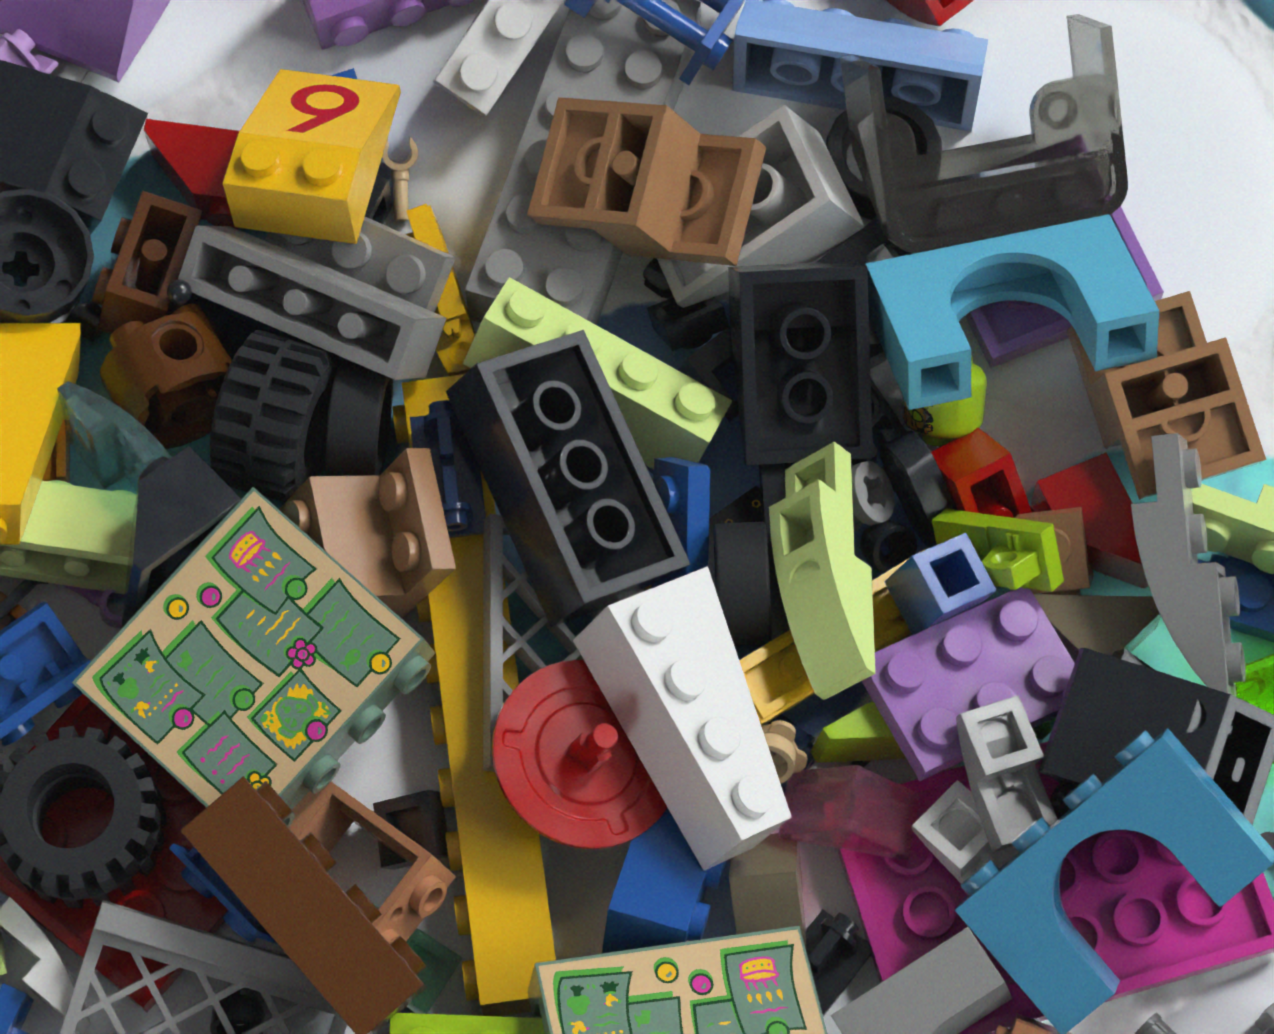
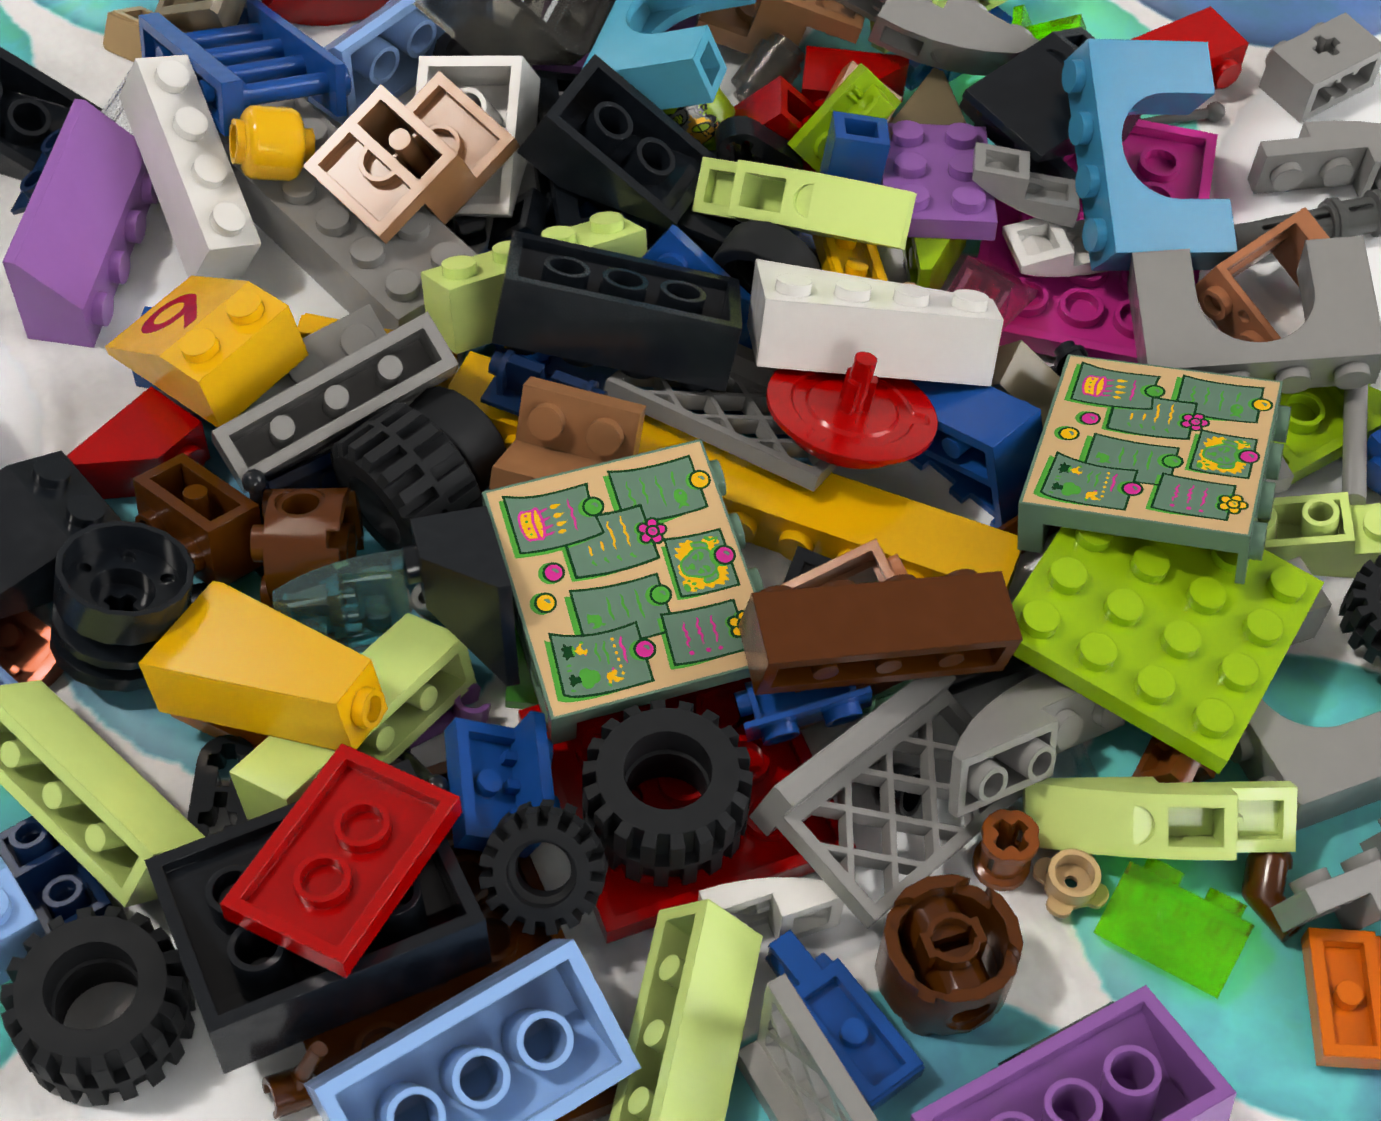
camera: 65 degrees left, 15 degrees down
none -> yellow head [229,105,315,181]
none -> clear smoke brick [731,32,805,102]

